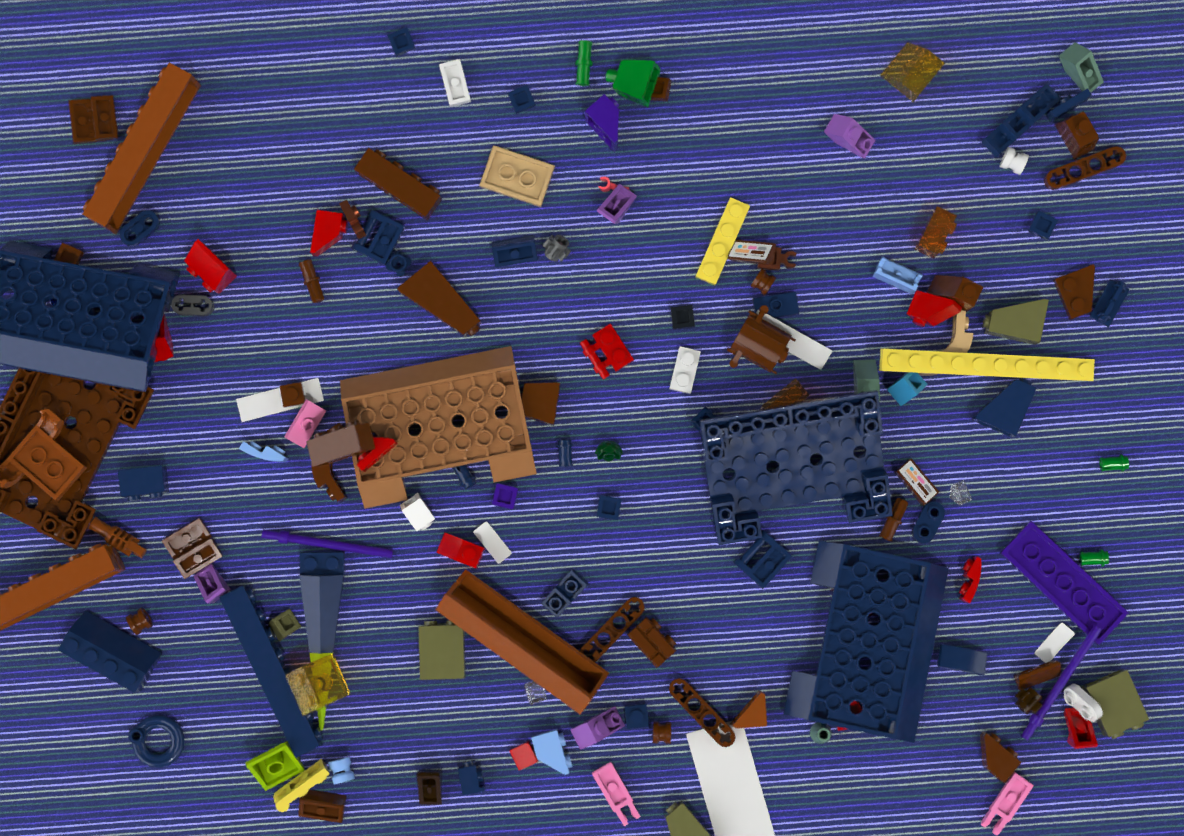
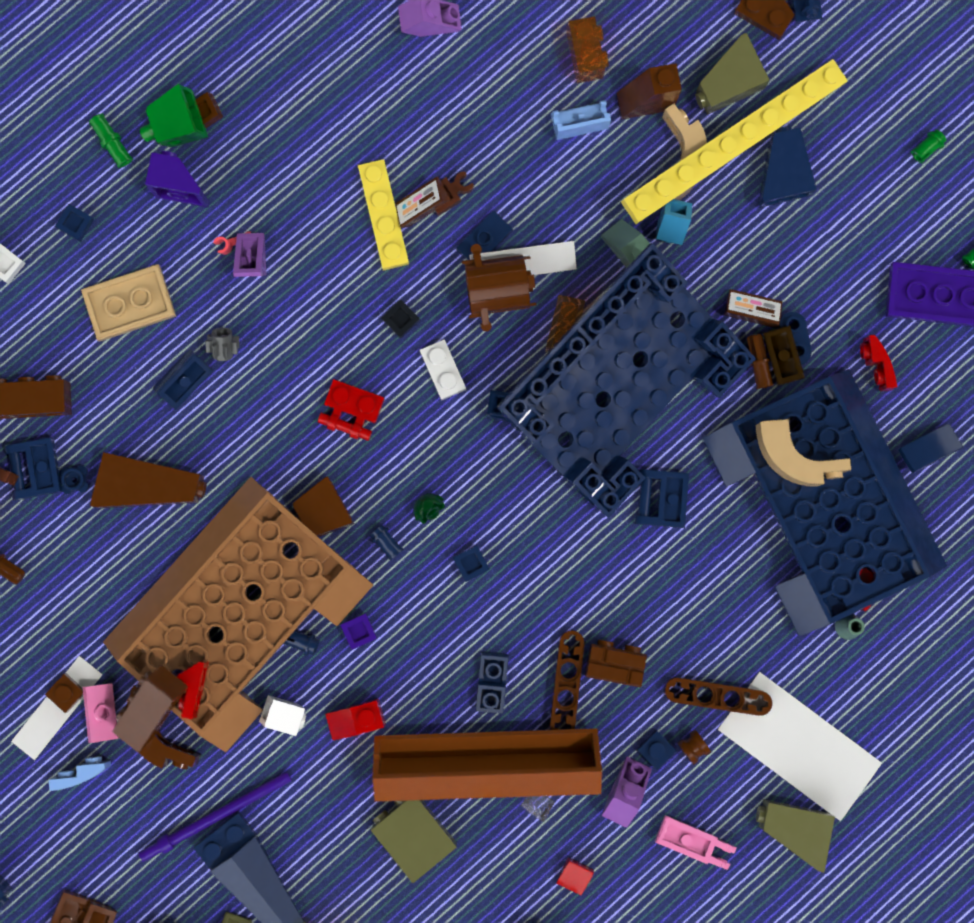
camera: 45 degrees left, 0 degrees up
white sticker [473,522,512,564] -> none
light blue slope [531,729,572,775] -> none
dark orange slope [730,691,767,728] -> none
reddish brown wheel [751,268,777,295] -> none
red slope [907,290,962,327] -> none
clear slope [949,480,972,506] -> none
none -> tan arch [756,419,851,486]
none -> dark brown slope [763,326,805,387]

